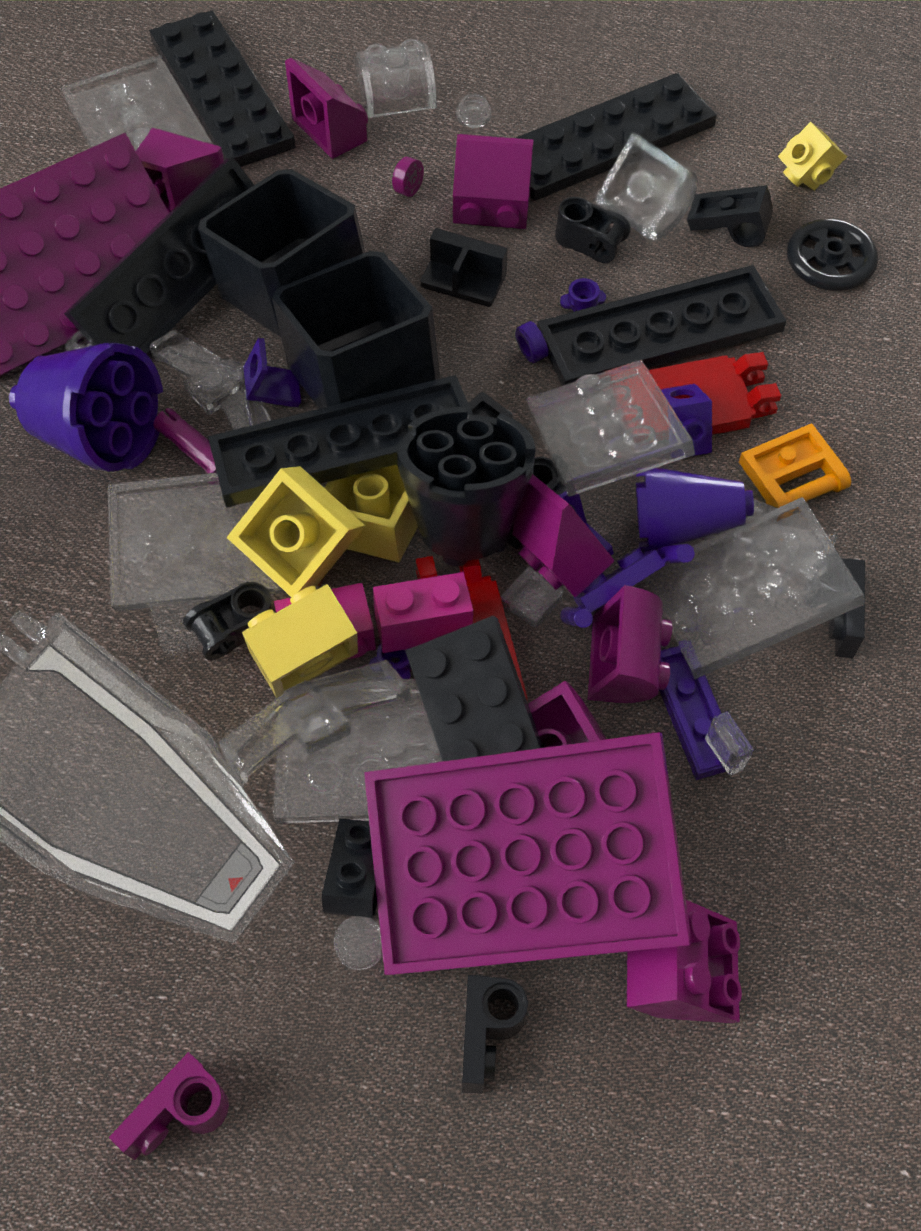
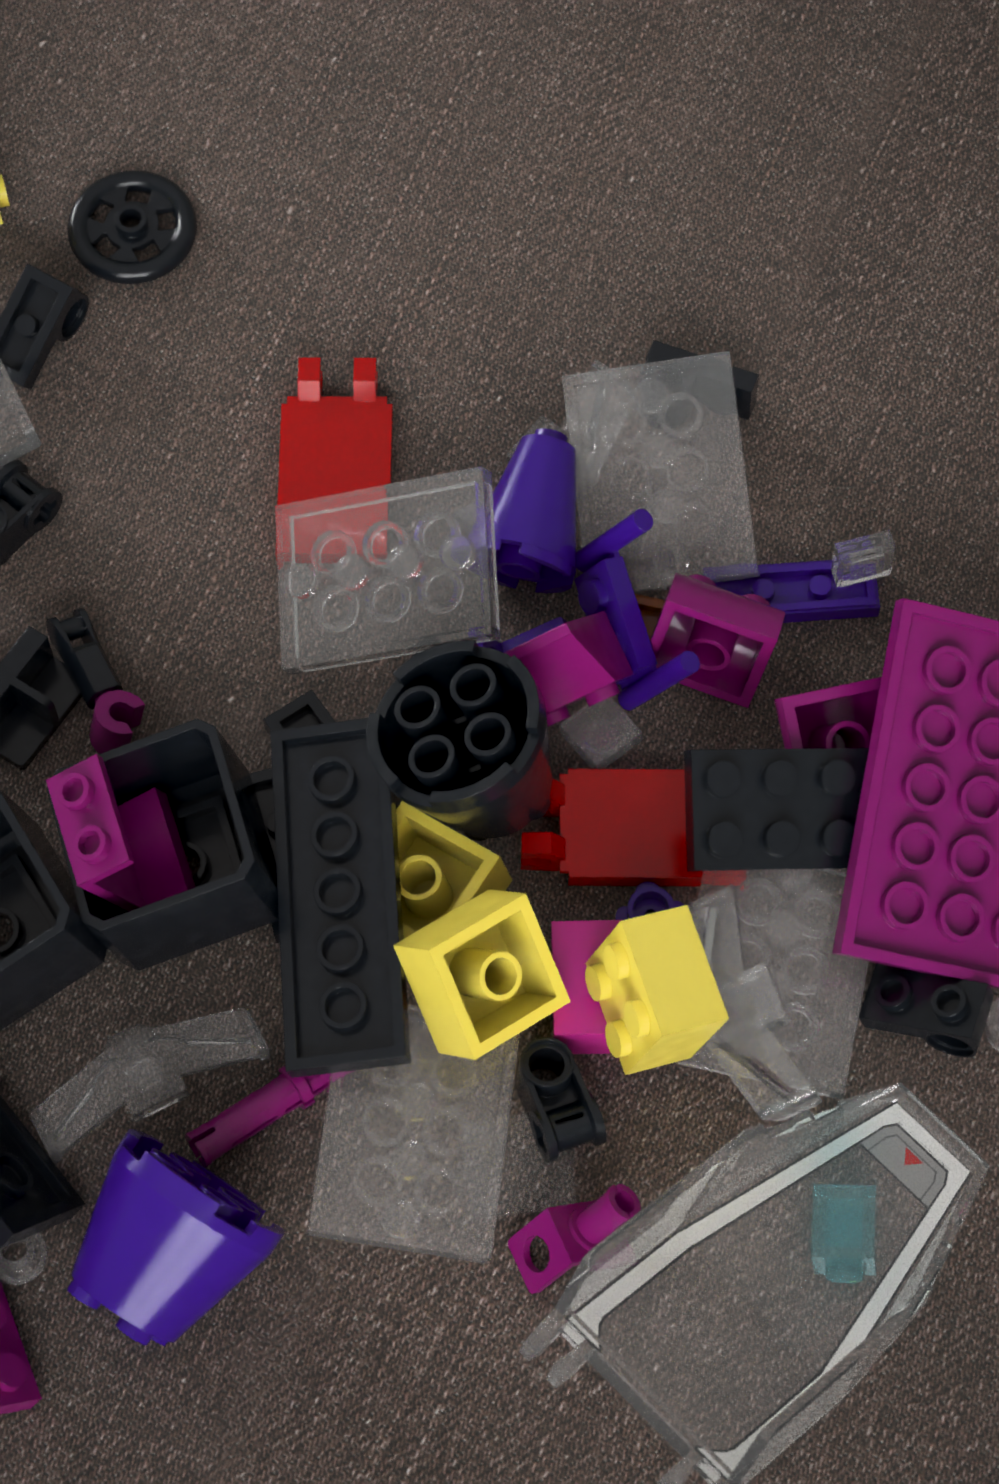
camera: 75 degrees left, 5 degrees up
dark purple bracket [243,338,301,408] -> none
dark pink piece [373,572,473,653] -> none
dark purple tile [515,321,548,363] -> none
black plate [537,265,786,391] -> none
dark purple plate [560,278,606,312] -> none
dark purple bracket [657,384,712,459] -> none
light orange plate [739,423,851,519] -> none
none -> piece [46,608,145,754]
none -> magenta panel [46,754,196,912]
none -> magenta bracket [508,1184,641,1294]
none -> clear light blue brick [811,1184,878,1283]

